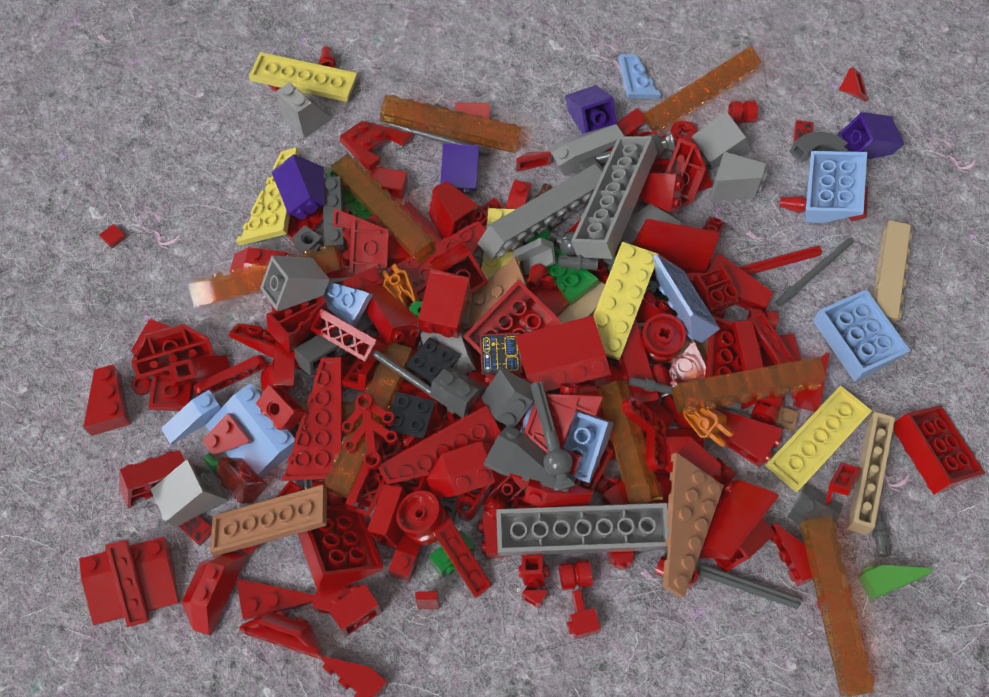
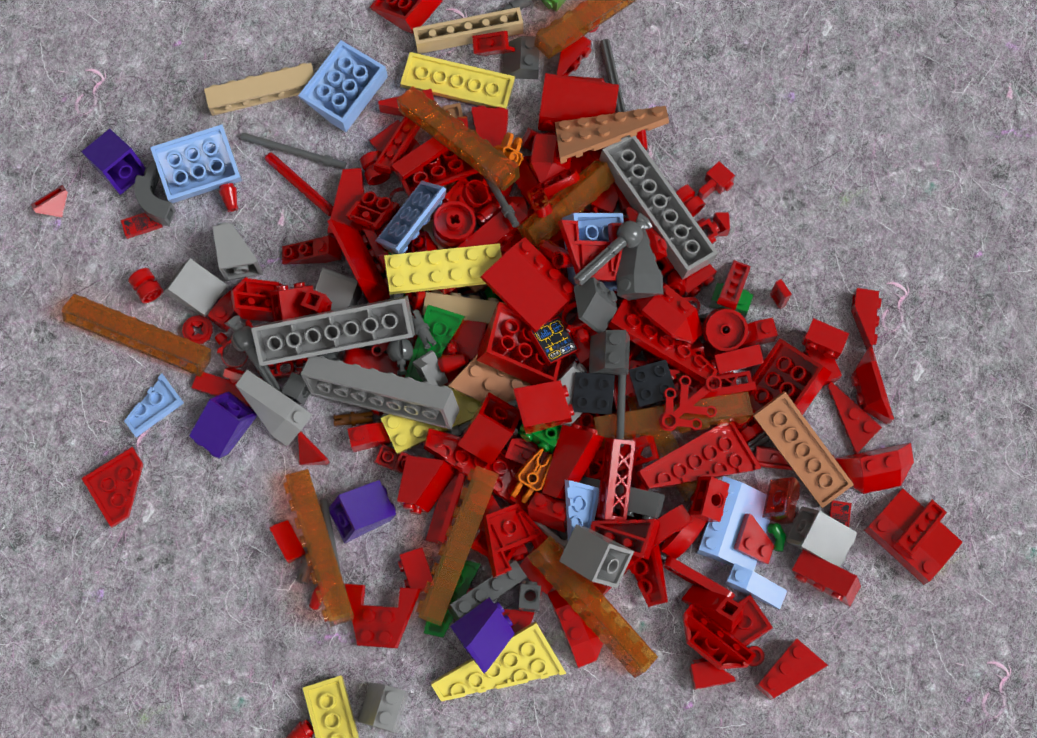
camera: 120 degrees left, 10 degrees up
none -> red plate [81,447,144,528]
none -> red brick [300,288,332,315]

